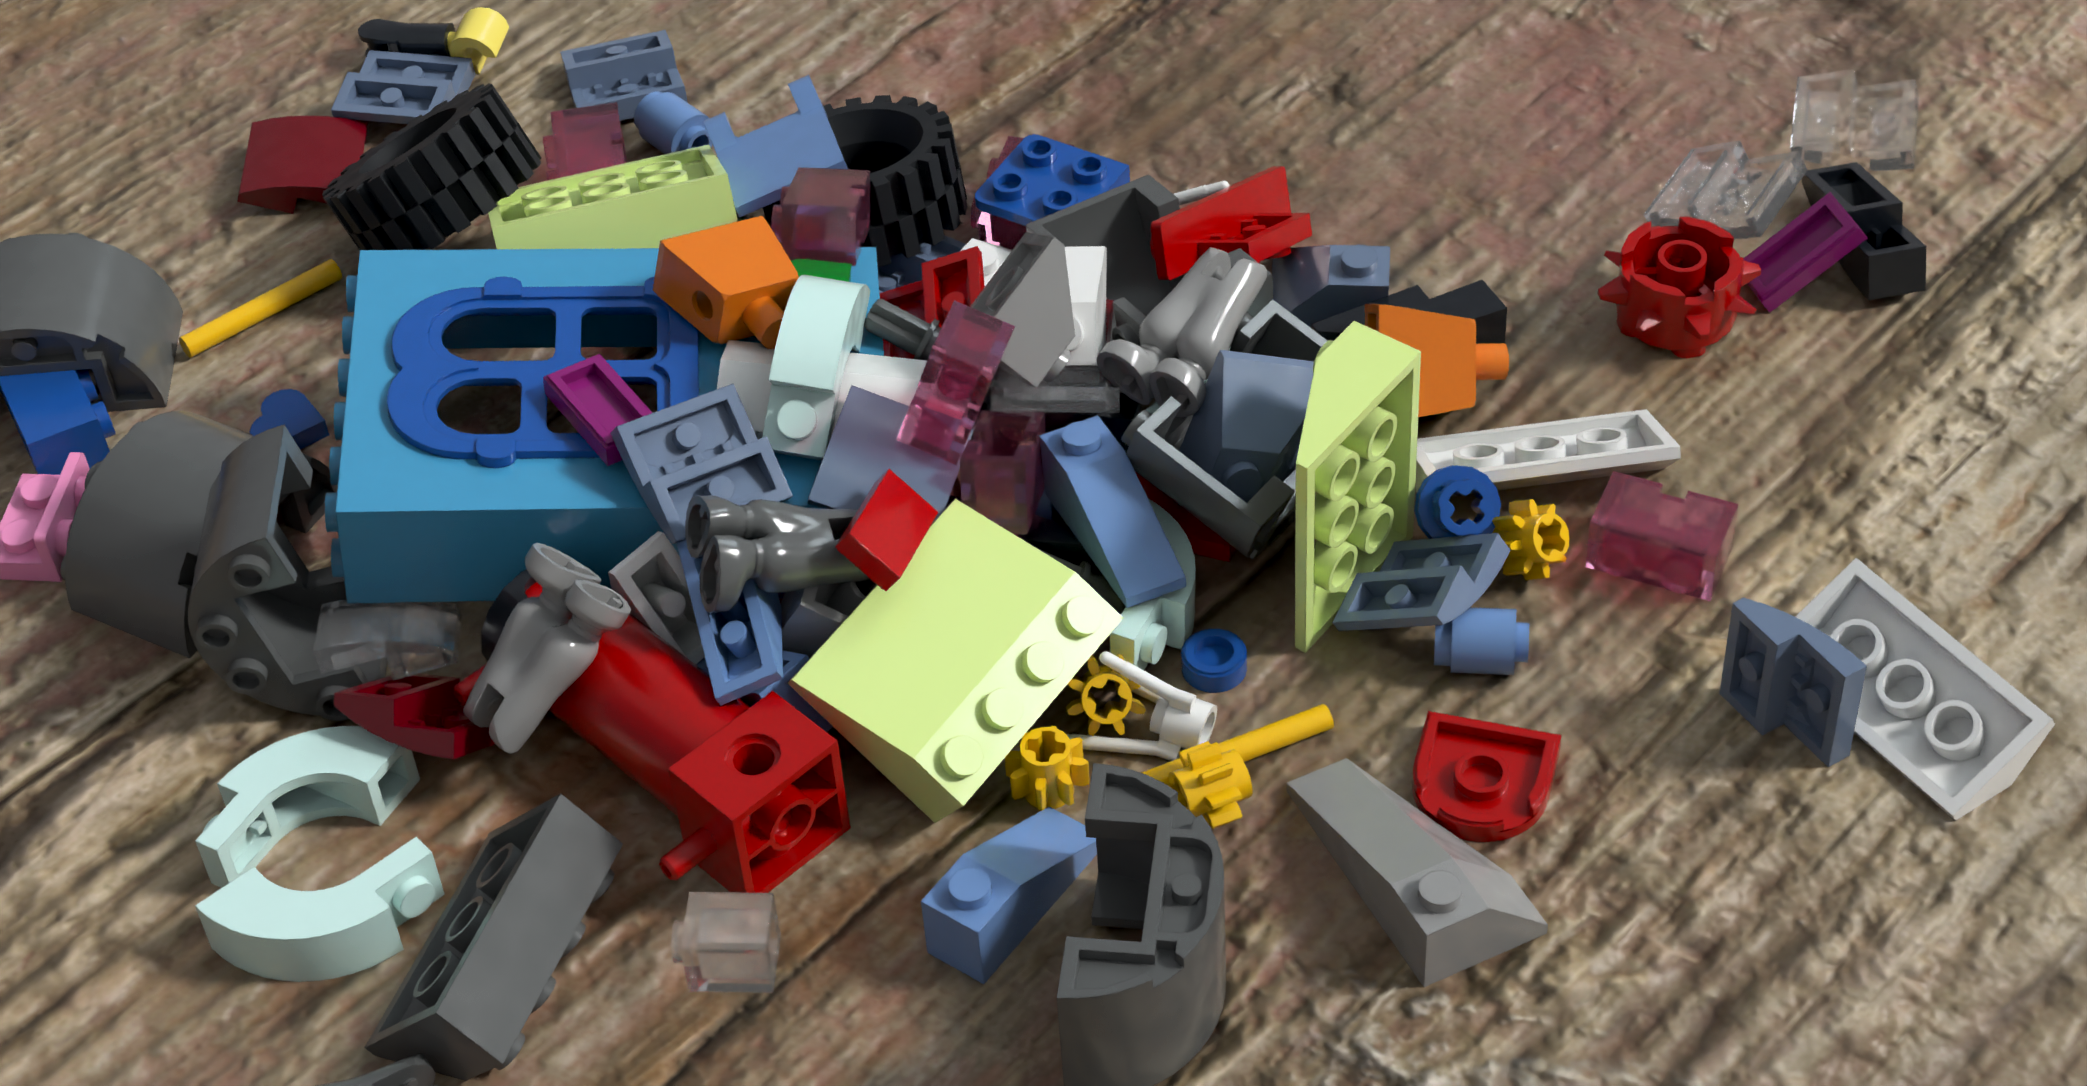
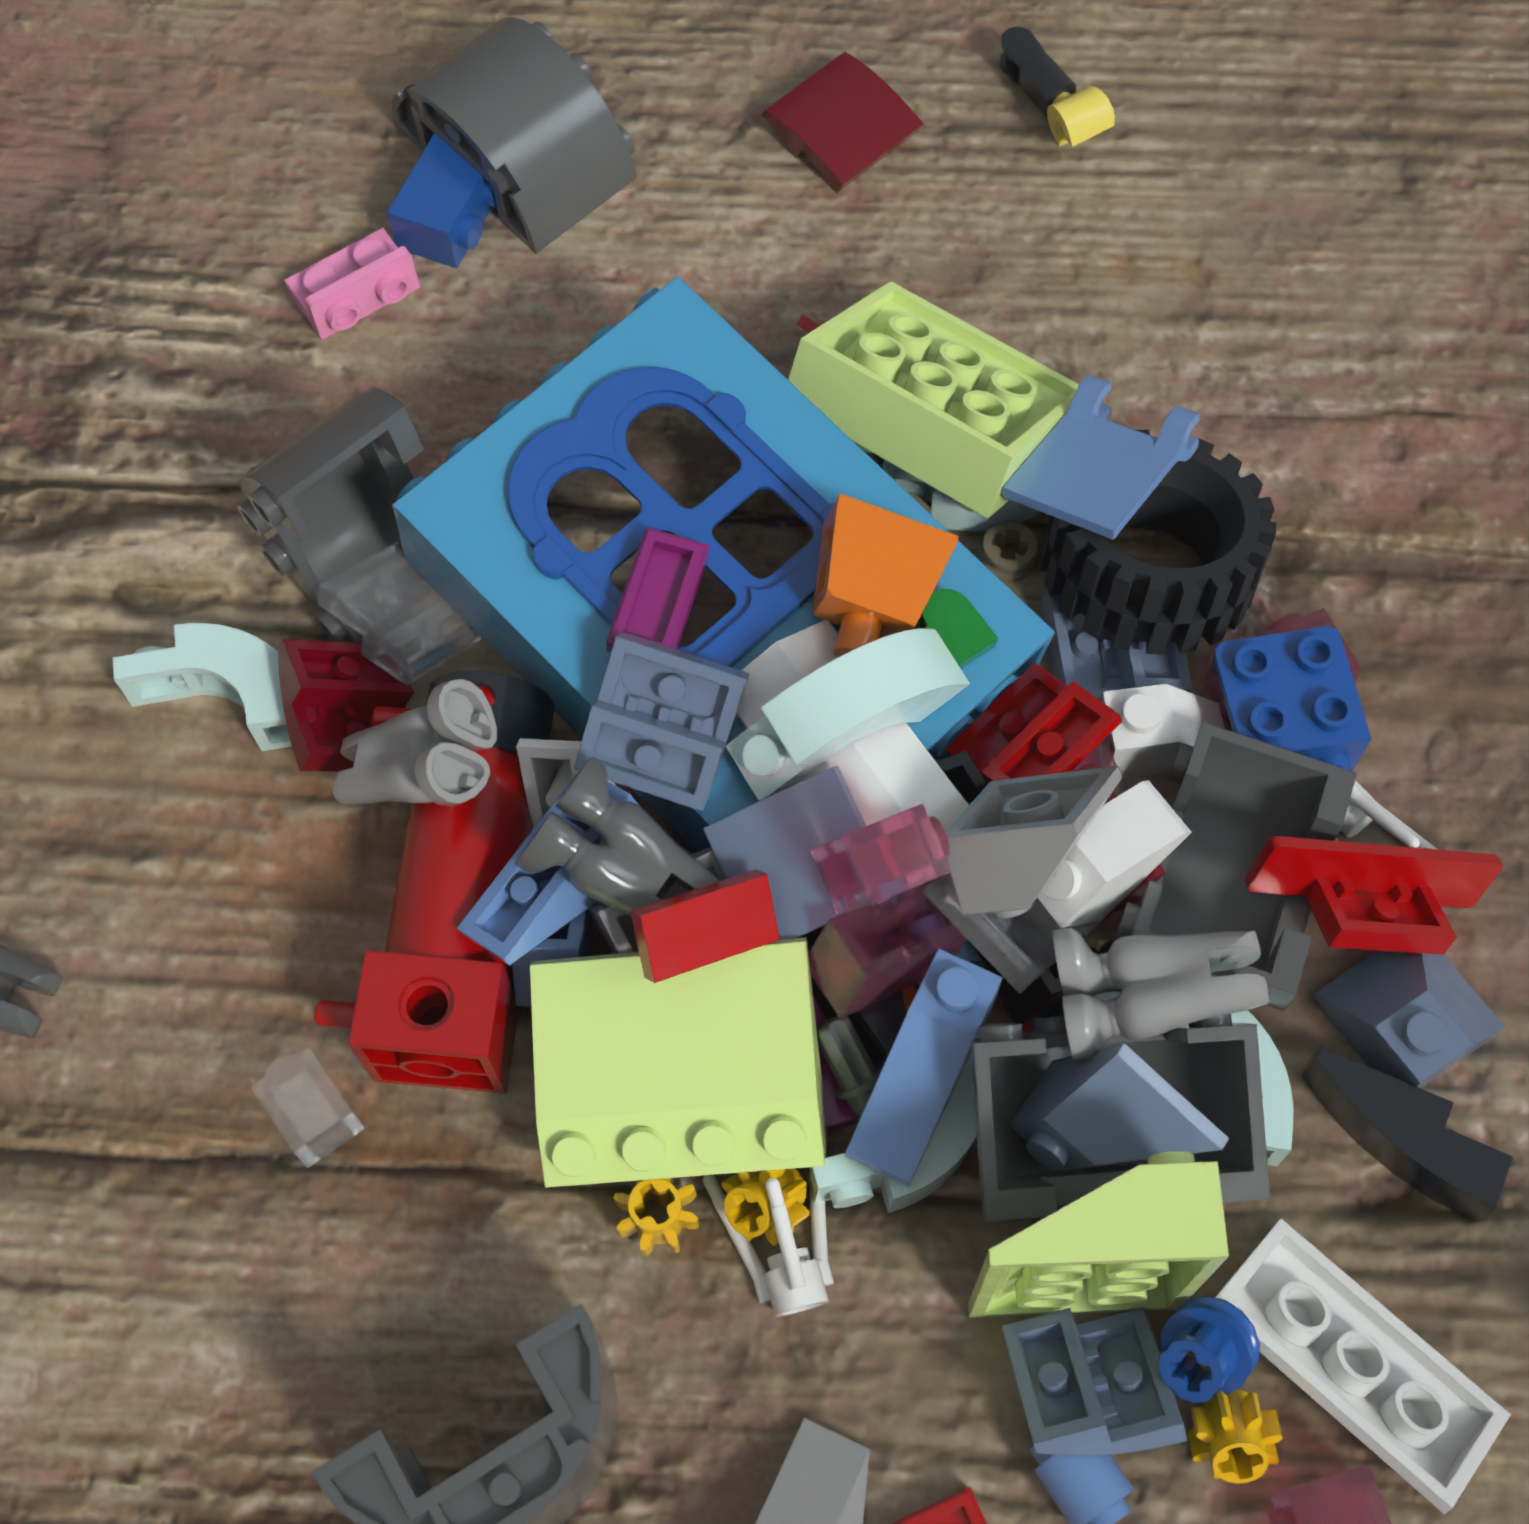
camera: 50 degrees right, 20 degrees up
dark grey cylinder [60,411,338,658] -> none
yellow bar [179,259,342,358] -> none
light aqua arch [195,837,445,982] -> none
blue tile [250,389,329,449] -> none
black tyre [322,83,542,250] -> none
sand blue slope [331,50,476,124] -> none
dark grey slope [364,794,623,1081] -> none
clear pink brick [543,102,627,181] -> none
sand blue slope [560,30,688,129] -> none
medium blue brick [634,91,713,154] -> none
clear pink brick [771,167,870,266] -> none
dark grey axle [864,299,985,369] -> none
medium blue slope [921,807,1097,984] -> none
yellow bar [1141,704,1334,787] -> none
yellow gear [1168,741,1253,829] -> none
blue tile [1181,629,1247,693] -> none
orange torso [1365,304,1509,418] -> none

